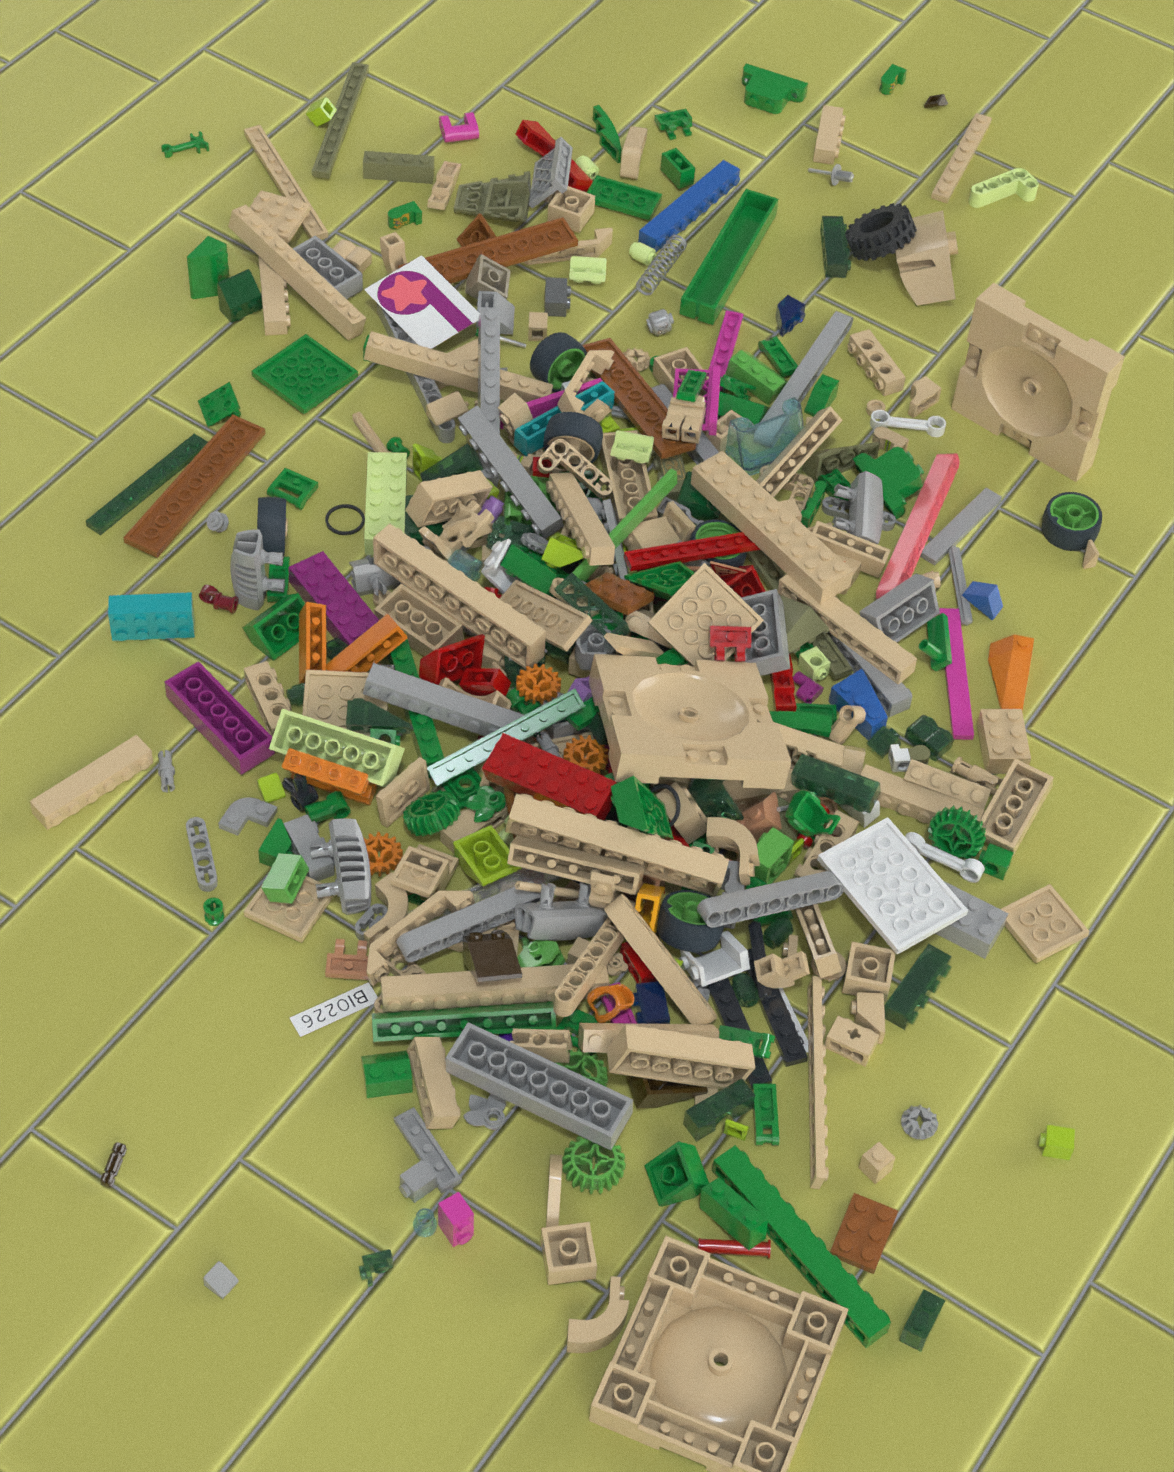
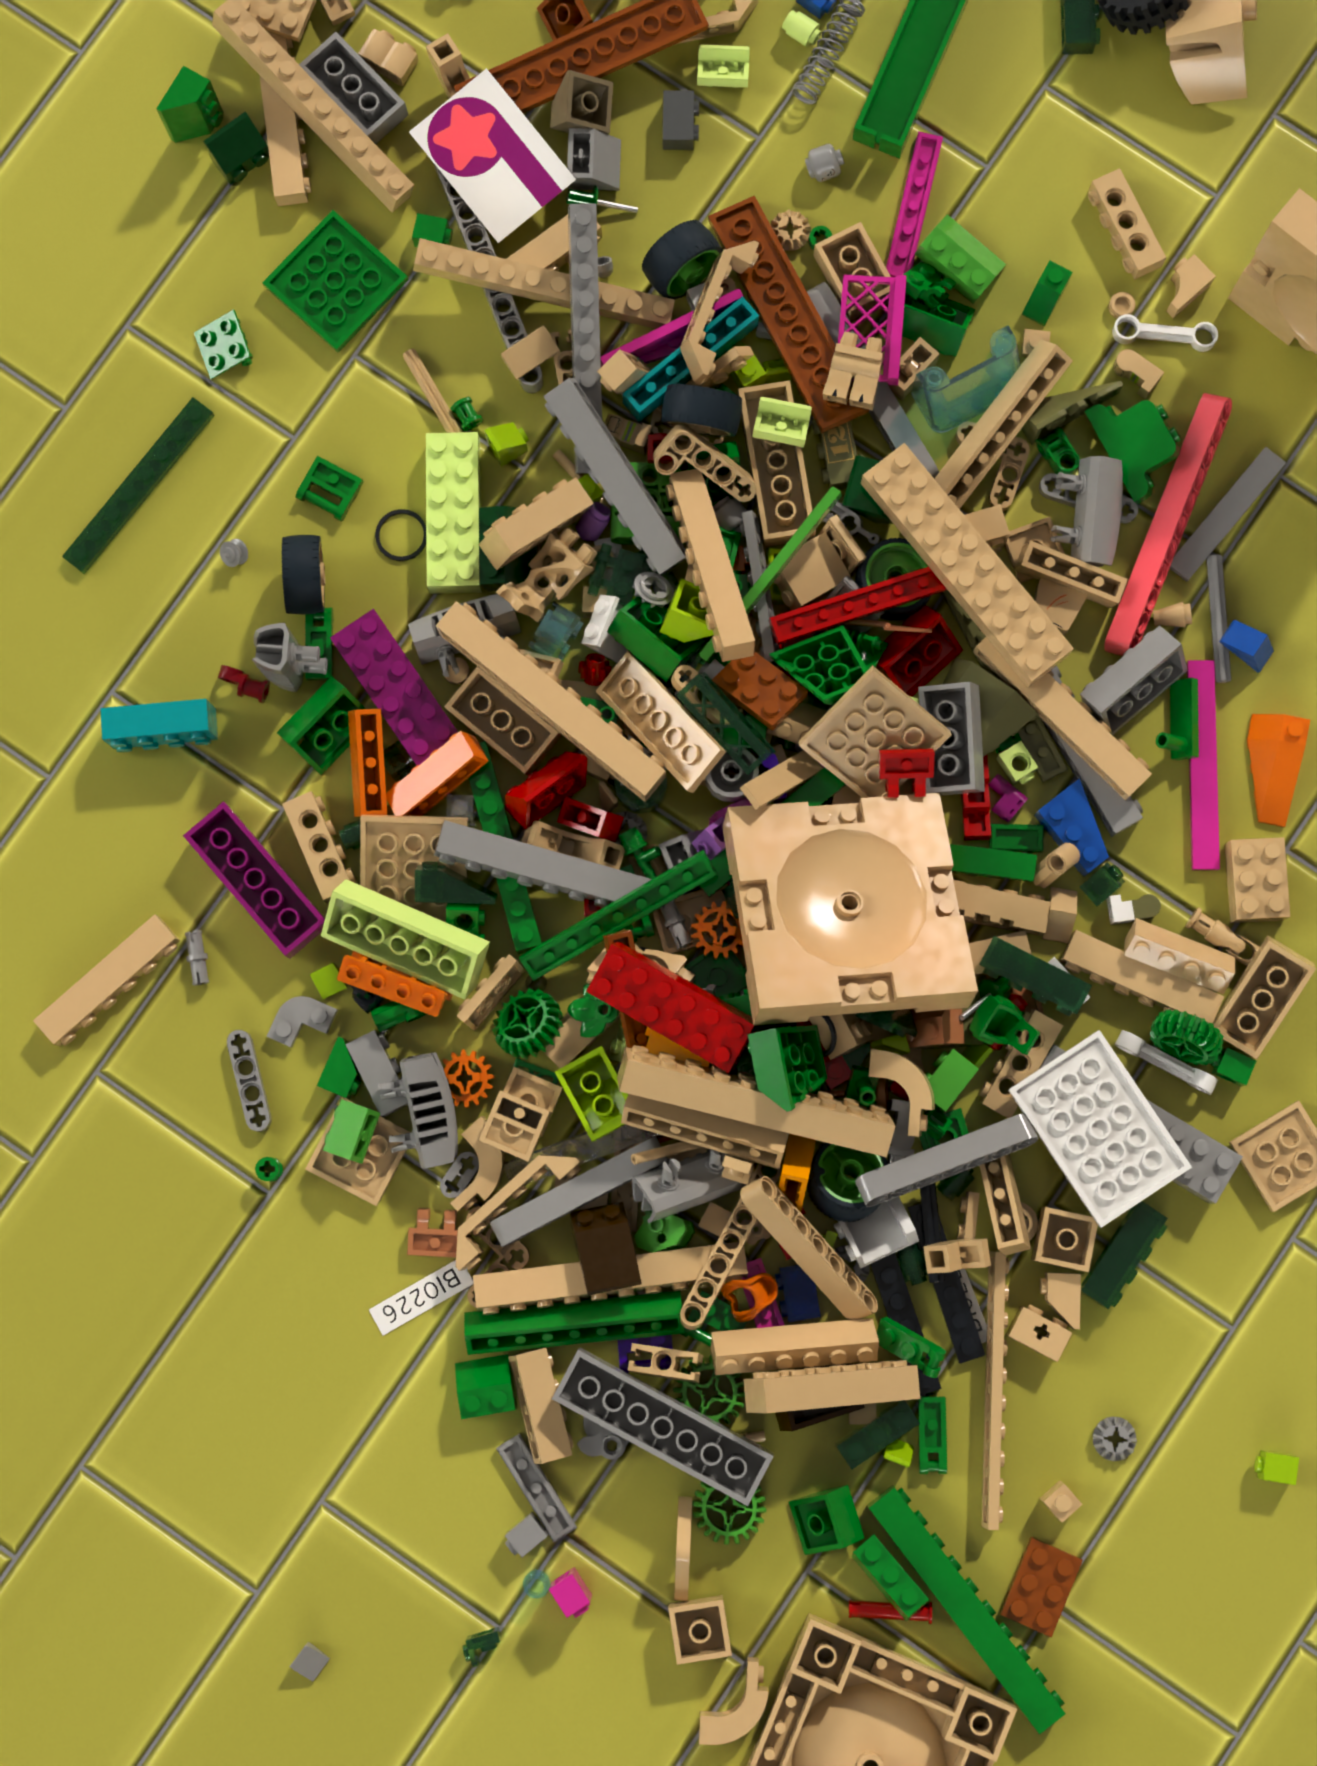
camera: 10 degrees right, 30 degrees up
axle [100,1142,127,1188] -> none
dark orange plate [123,415,266,558] -> none
clear green brick [420,443,483,482] -> none
green piece [440,768,482,809] -> none
orange gear [516,664,561,704] -> none
tan brick [528,312,548,341] -> none
green tile [676,370,707,402] -> none
light grey beam [753,311,853,447] -> none
green plate [758,336,798,377] -> none
clear blue slope [776,295,806,337] -> none
green plate [801,480,826,528] -> none
clear green brick [899,1289,946,1352] -> none
clear green brick [904,715,954,761] -> none

